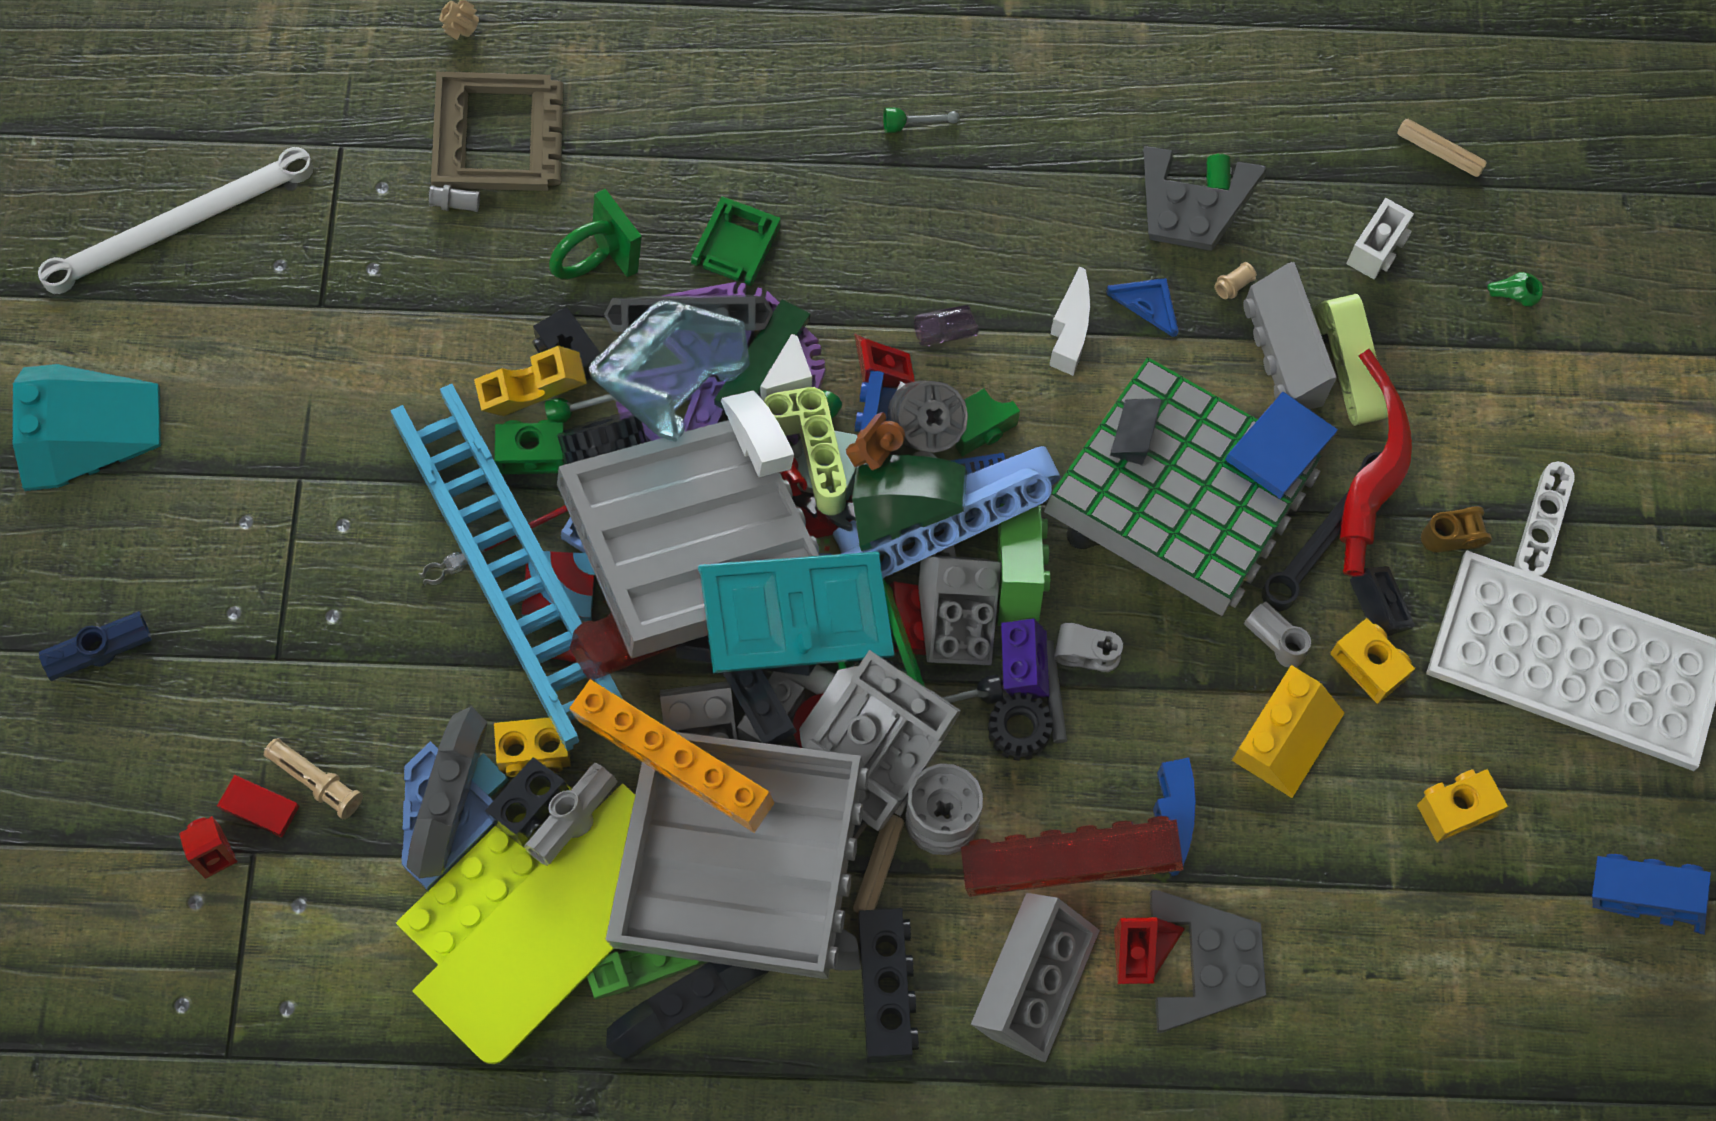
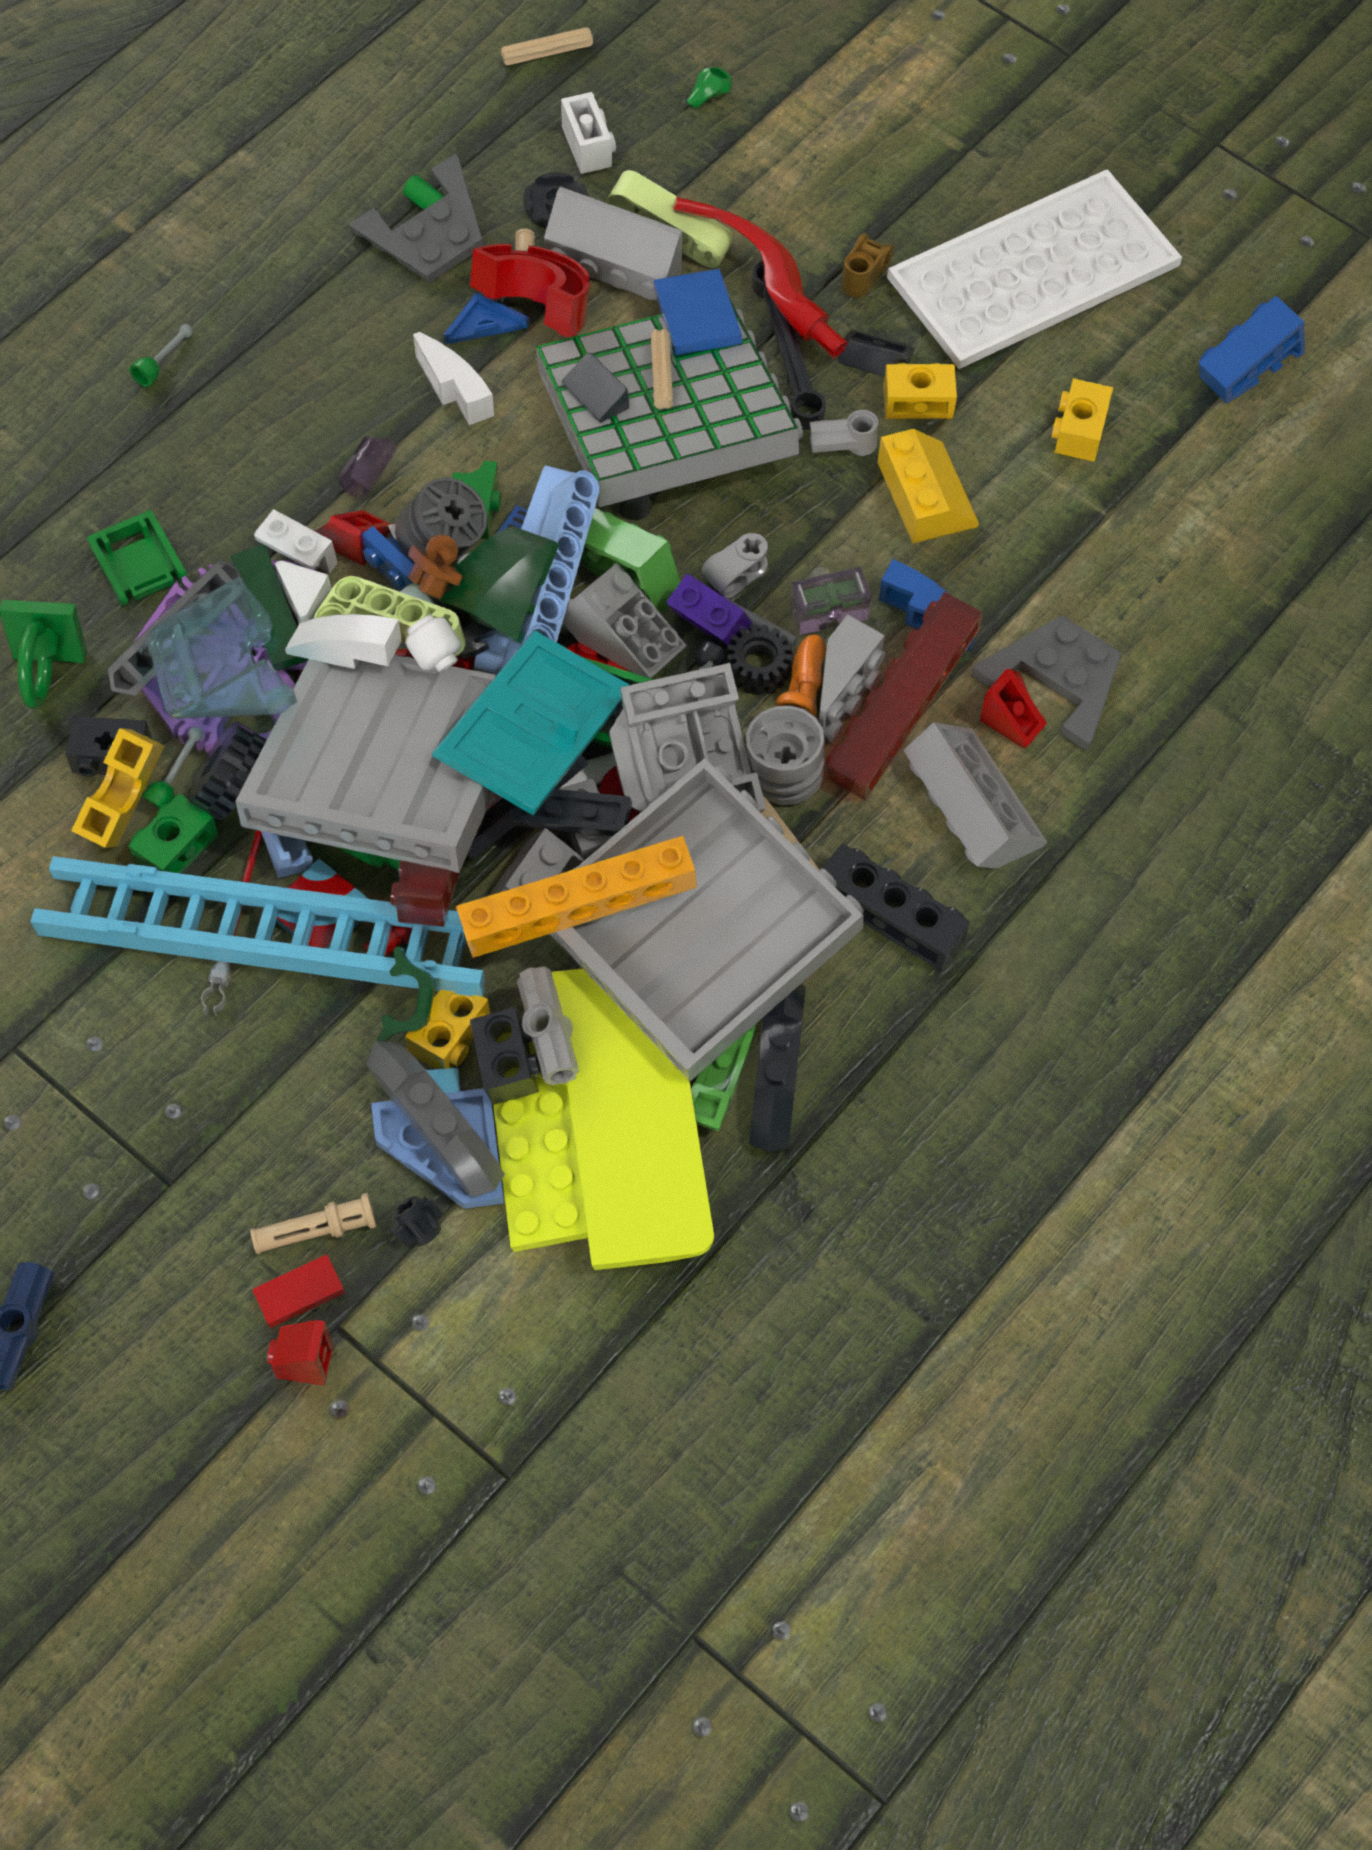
camera: 50 degrees left, 5 degrees down
white beam [1514,461,1575,577] -> none
none -> white bracket [254,509,338,573]
none -> dark green helmet [377,947,436,1042]
none -> black gear [391,1196,443,1246]
none -> white head [406,614,461,673]
none -> red brick [470,244,590,337]
none -> black tile [523,172,589,229]
none -> tan axle [651,329,673,409]
none -> orange piece [775,635,827,717]
none -> piece [790,566,871,635]
none -> light grey slope [818,614,886,745]

